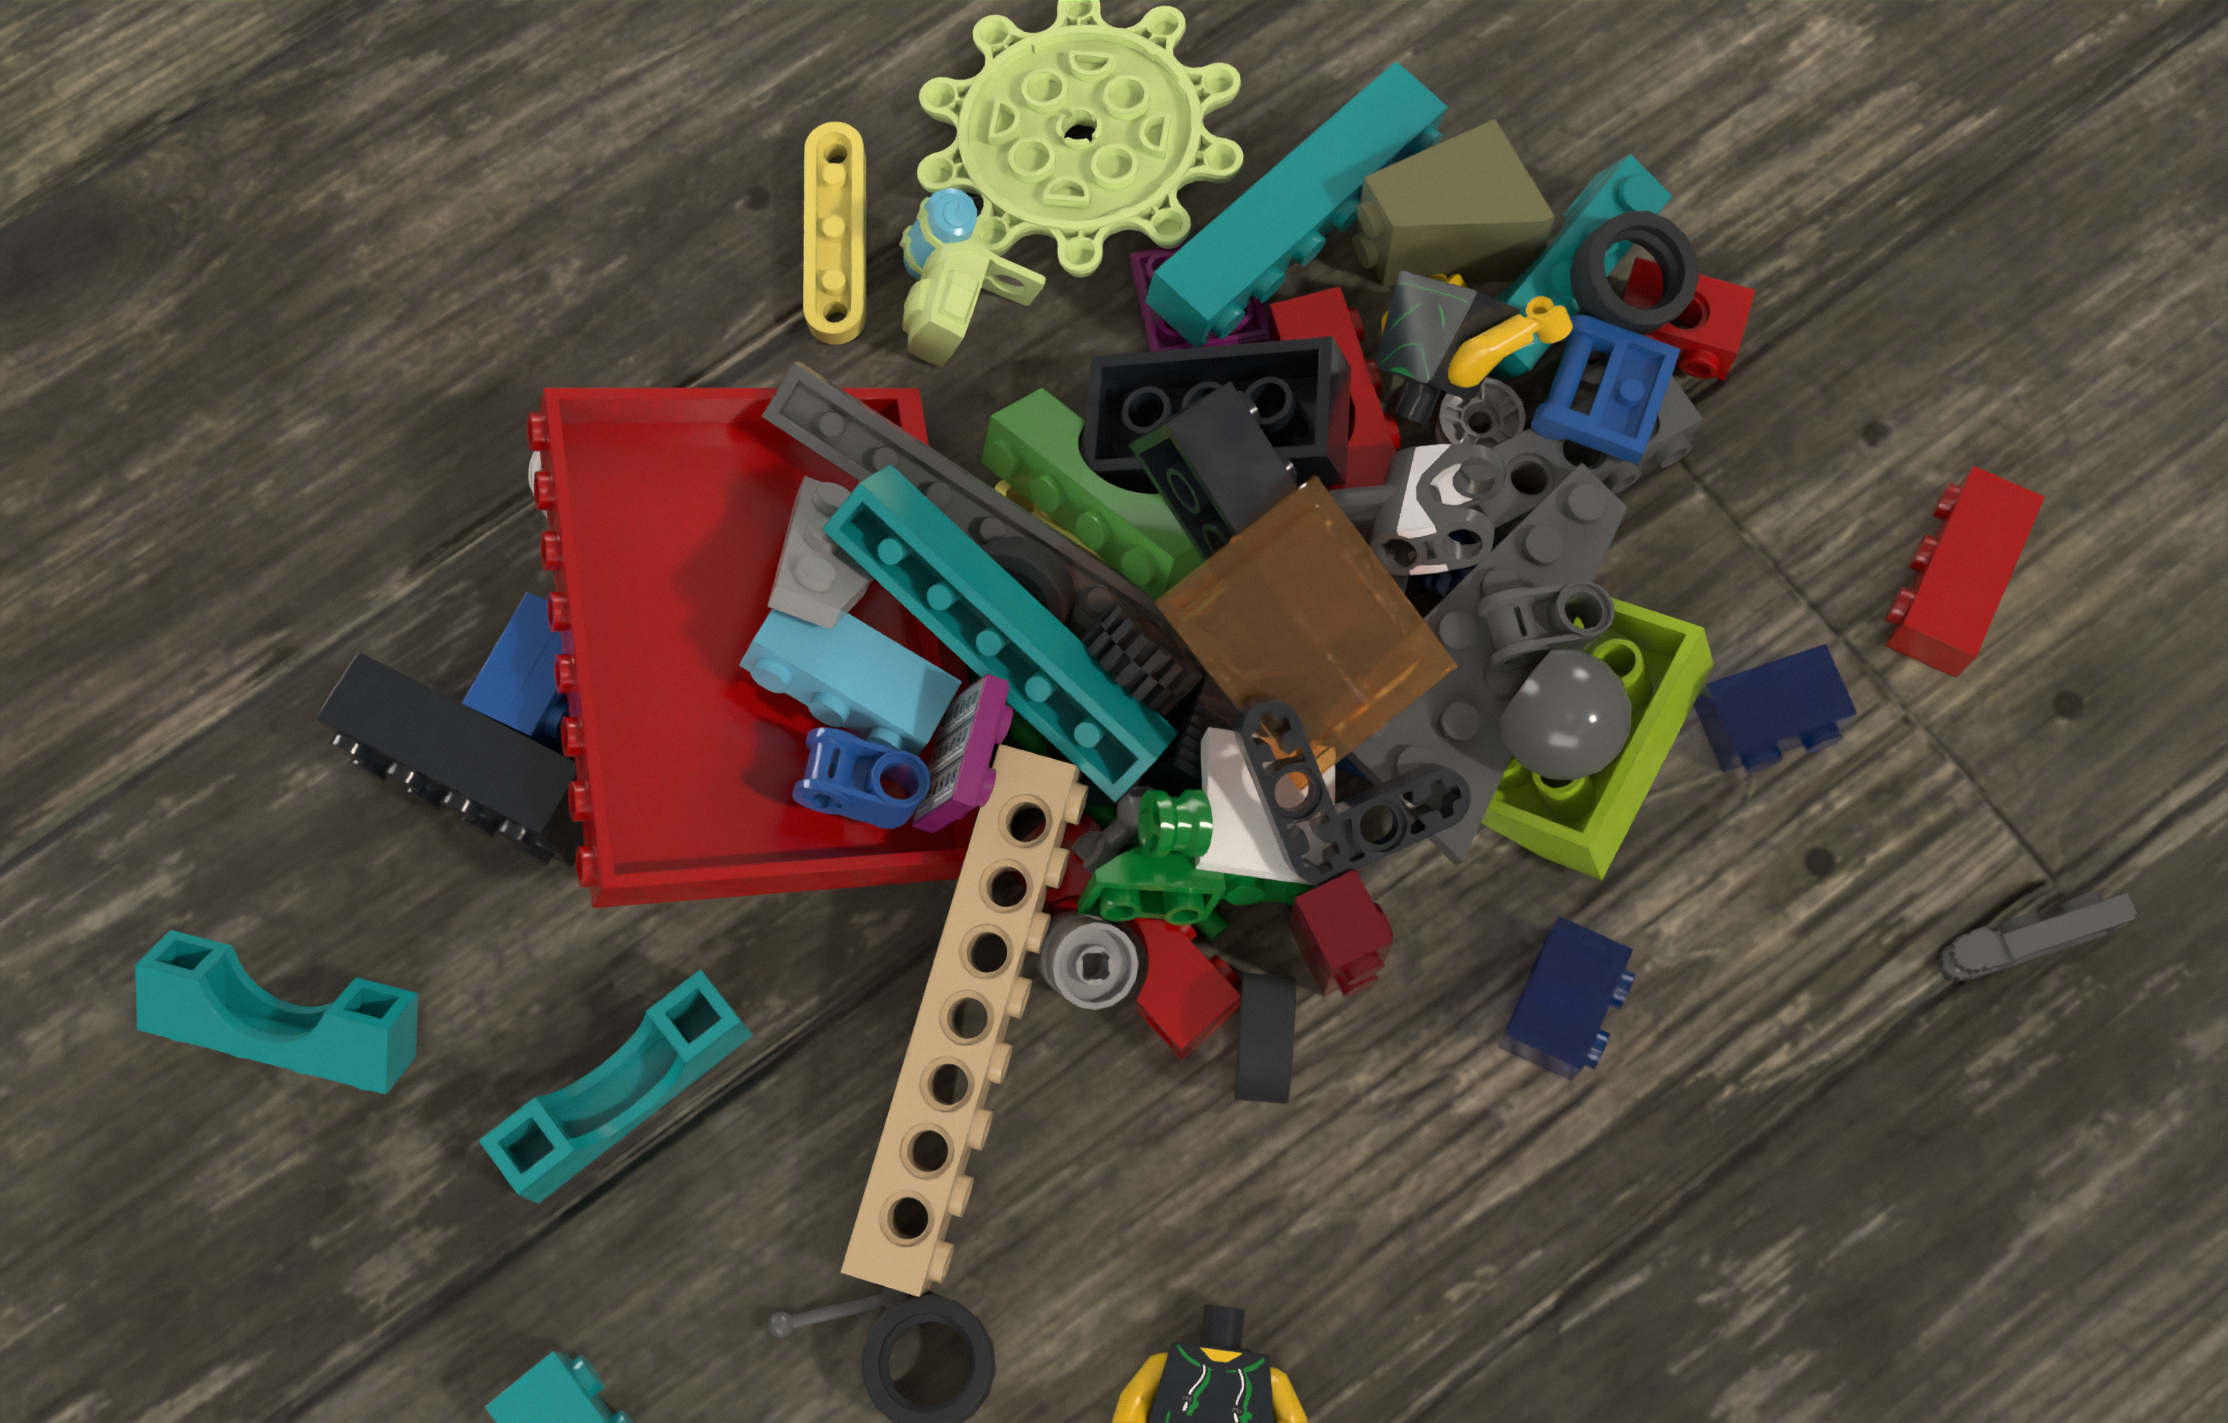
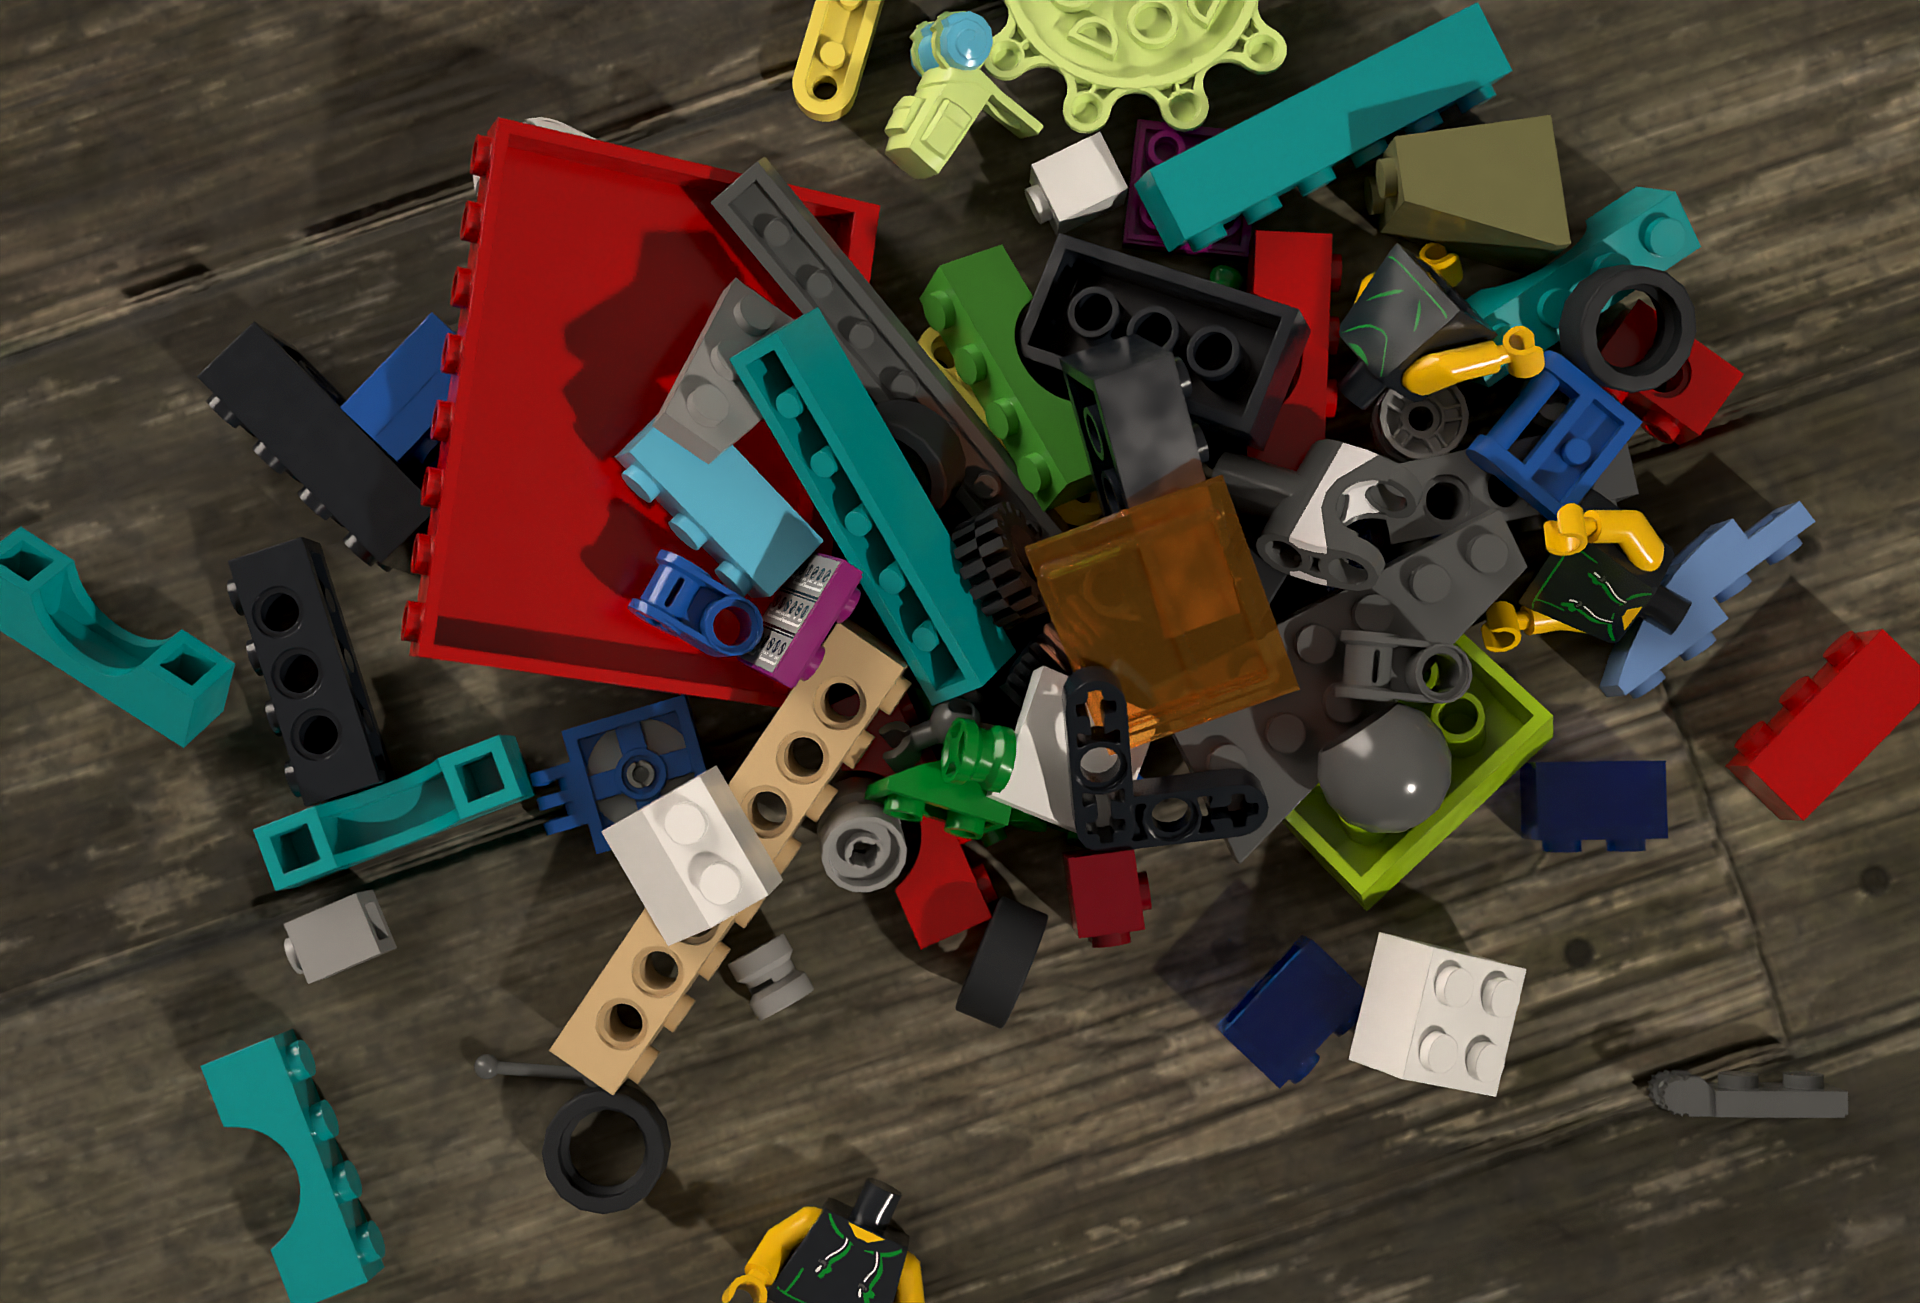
camera: 15 degrees right, 15 degrees up
none -> black brick [227,537,395,806]
none -> light grey brick [284,890,397,984]
none -> blue piece [529,695,709,854]
none -> white slope [601,765,783,946]
none -> light grey wheel [728,933,814,1021]
none -> white brick [1025,132,1128,236]
none -> white brick [1349,932,1526,1097]
none -> torso [1481,488,1692,652]
none -> medium blue slope [1599,501,1816,699]

